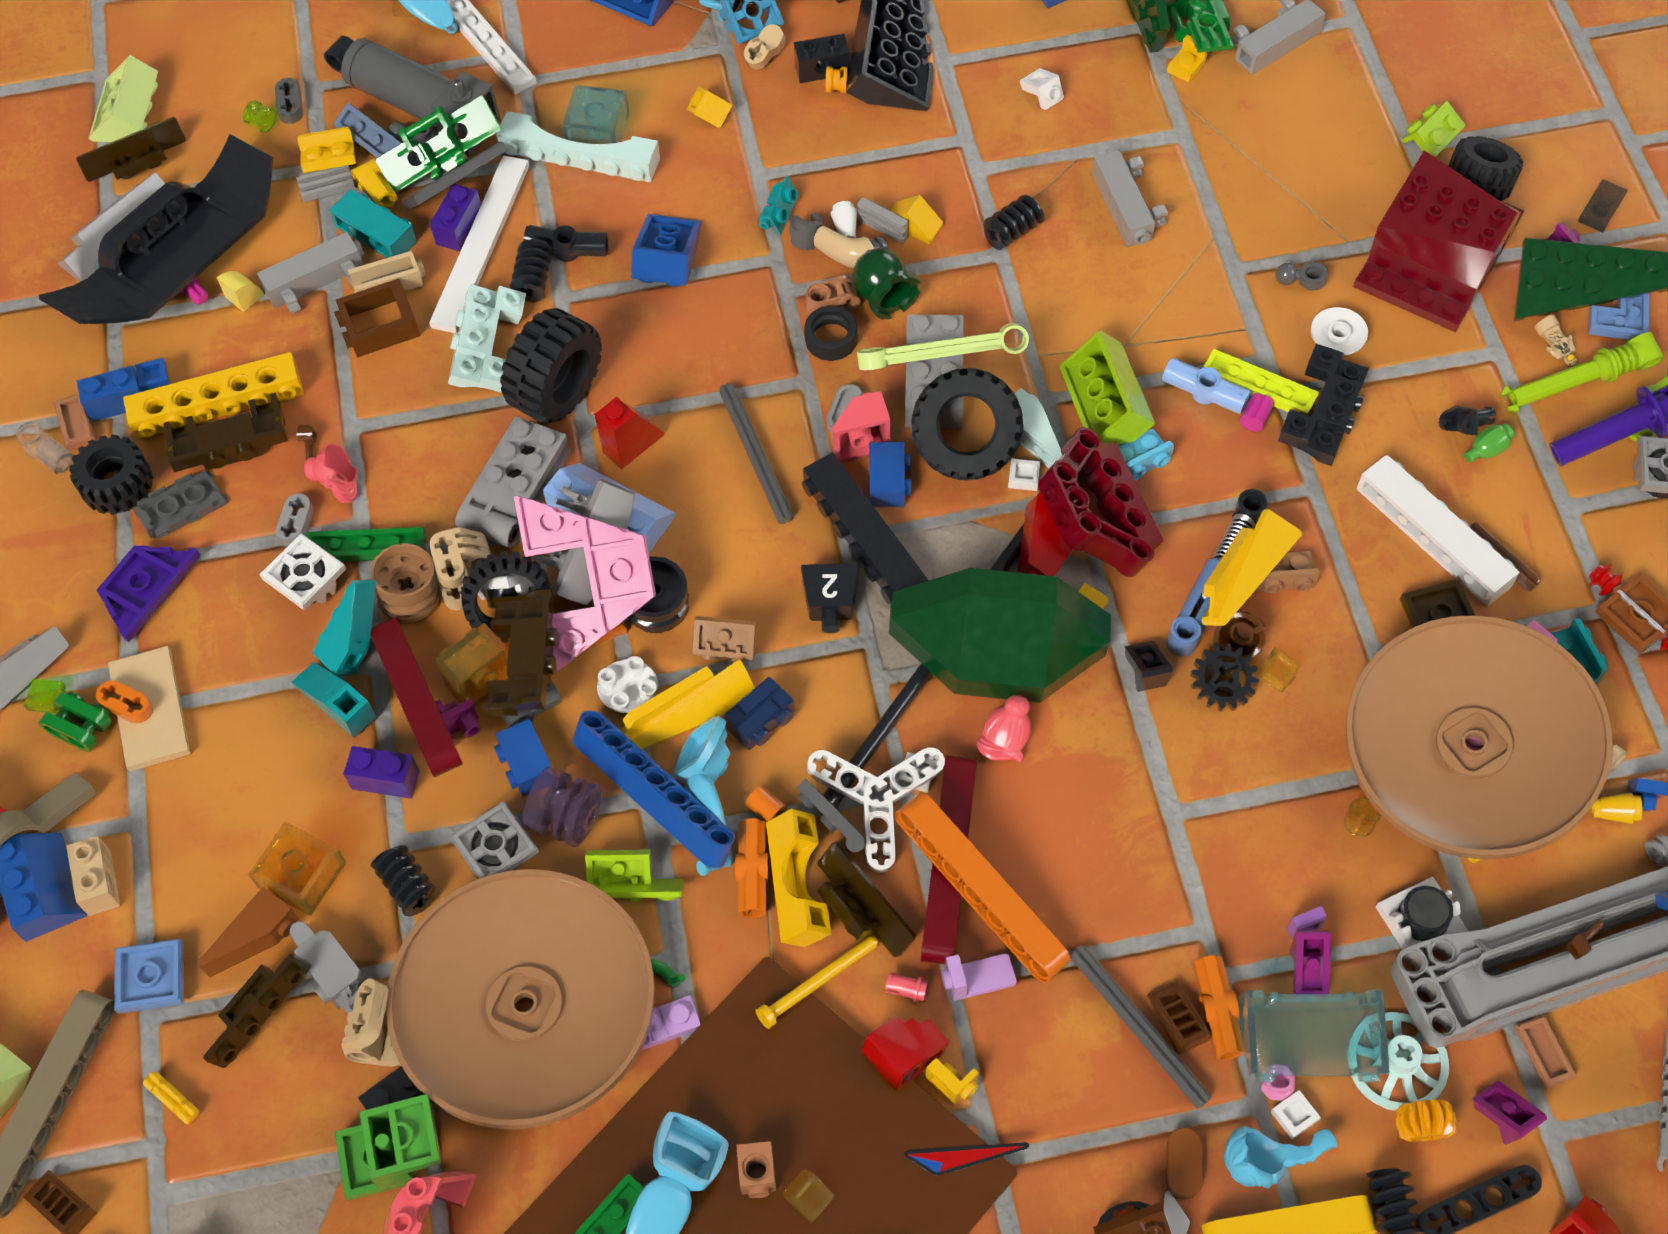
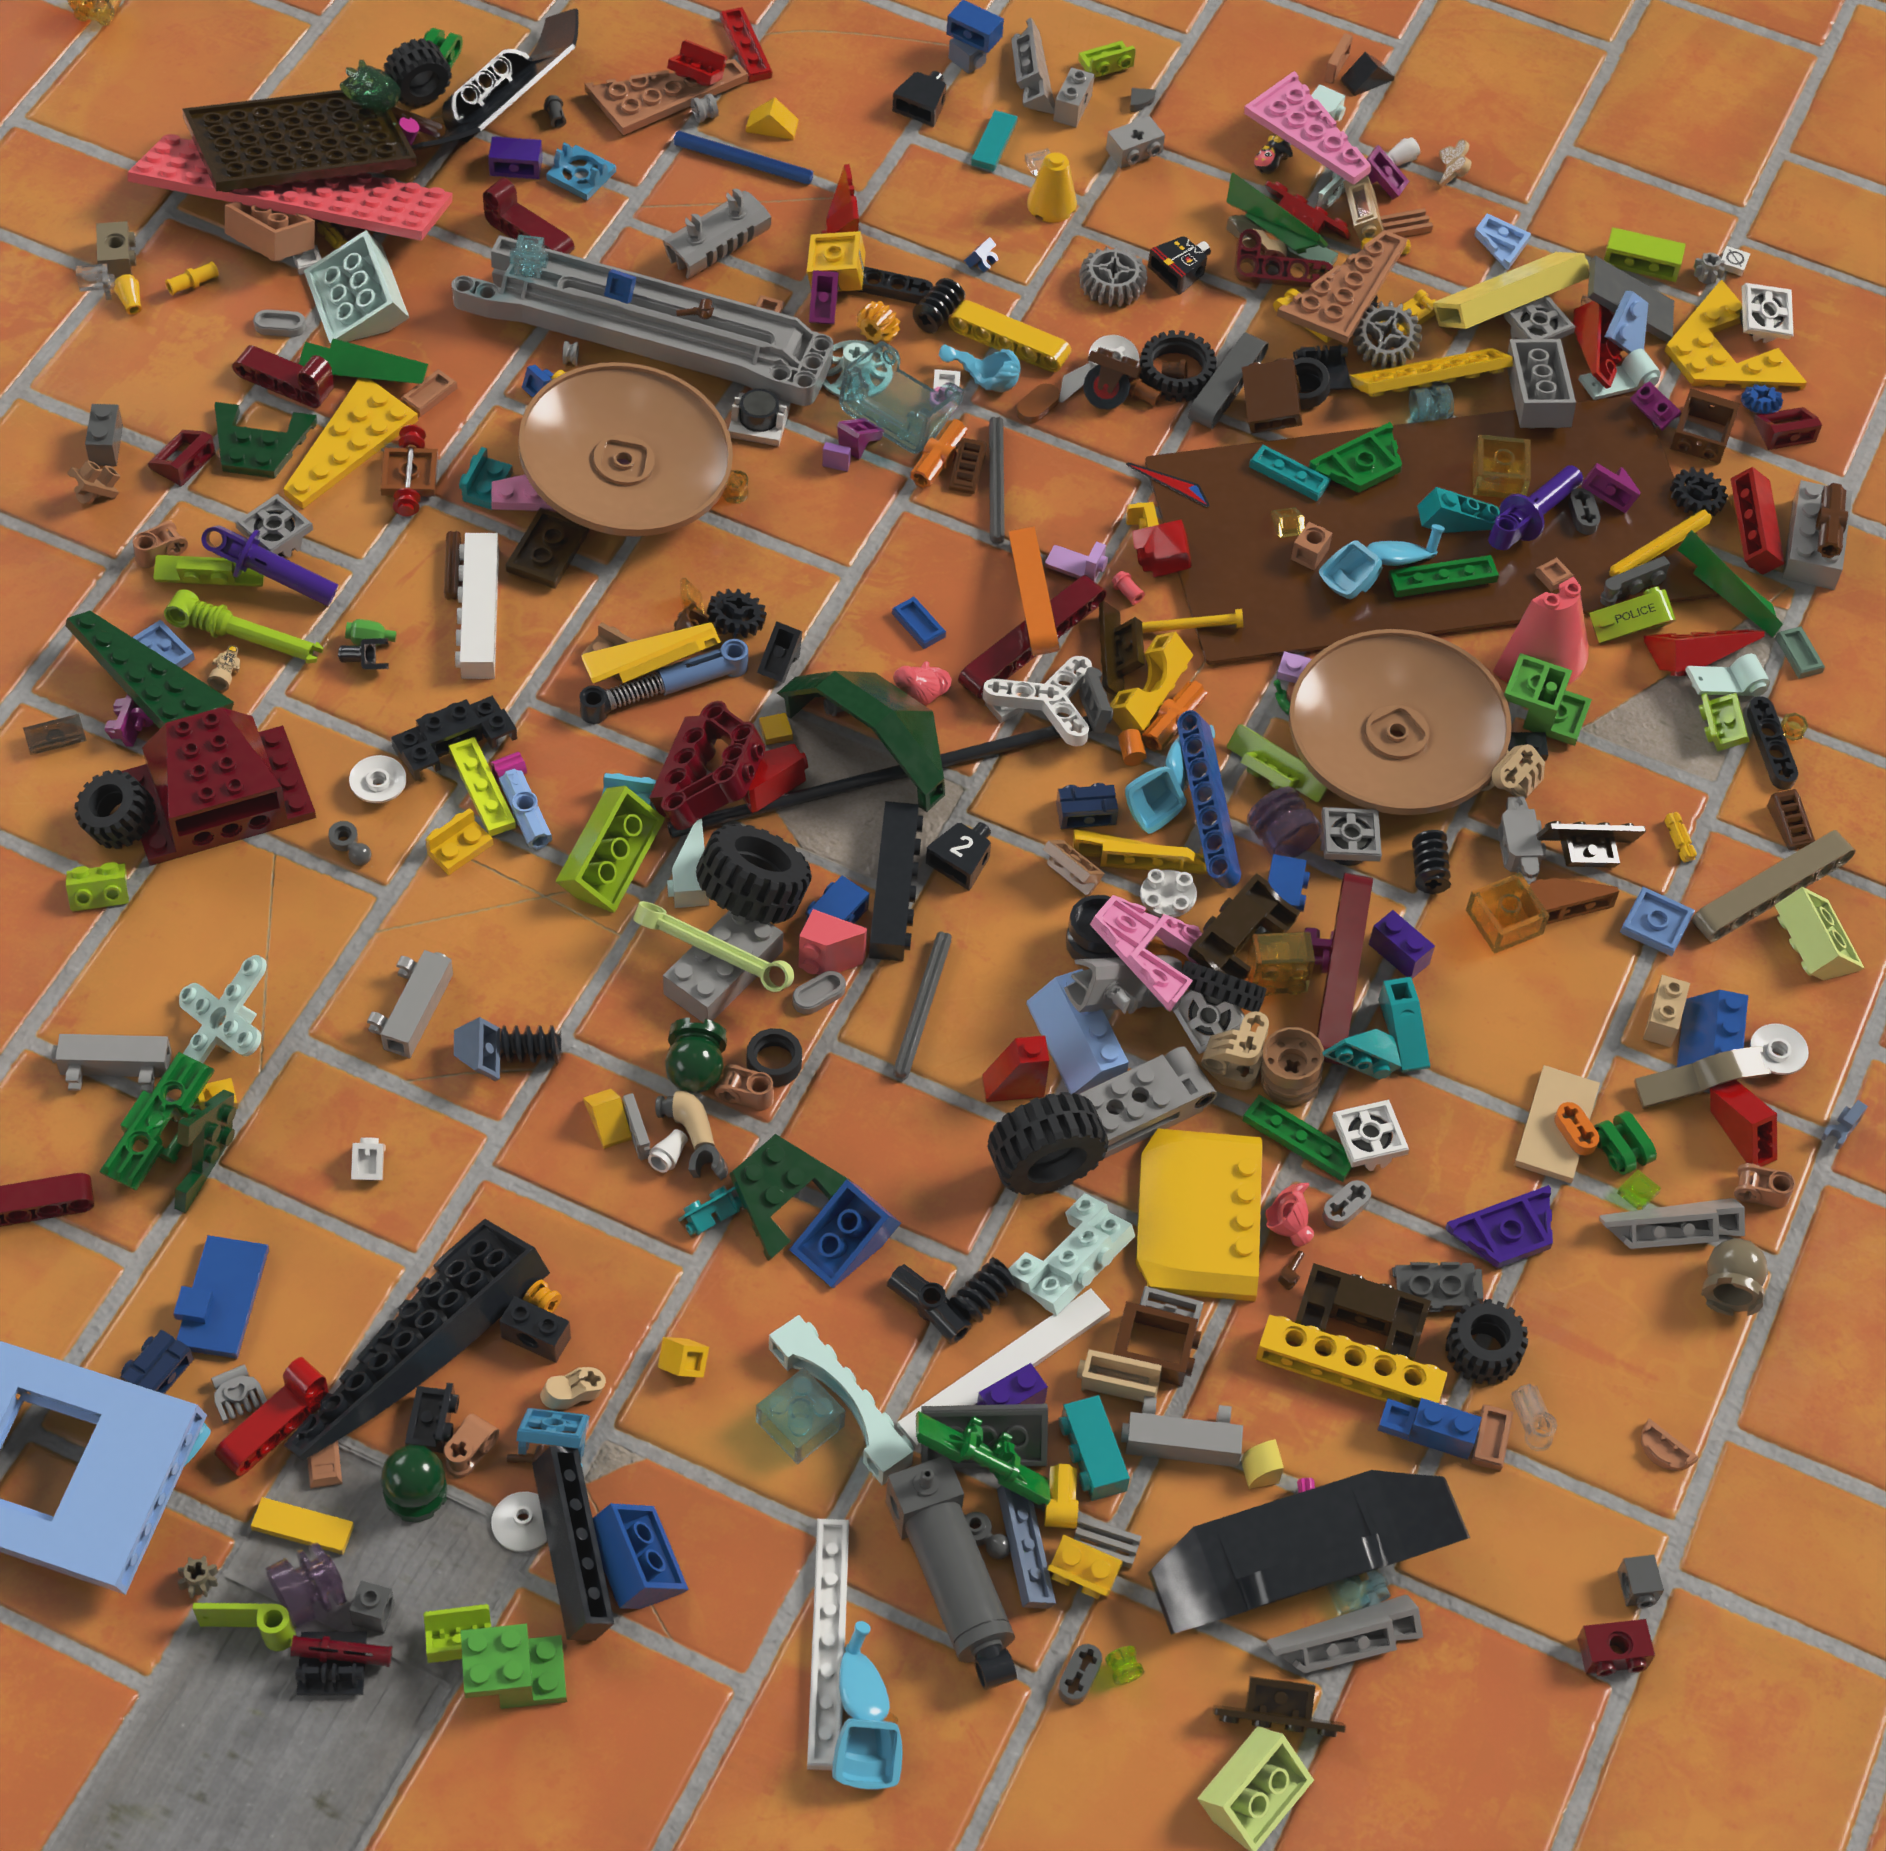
camera: 150 degrees left, 5 degrees down
none -> light aqua piece [179,955,267,1063]
none -> yellow bracket [425,808,493,876]
none -> sand blue slope [453,1017,501,1081]
none -> dark green wing [729,1134,852,1261]
none -> yellow container [807,231,866,291]
none -> blue tile [892,597,946,649]
none -> yellow slope [1135,1128,1262,1301]
none -> light grey tile [1140,1286,1204,1330]

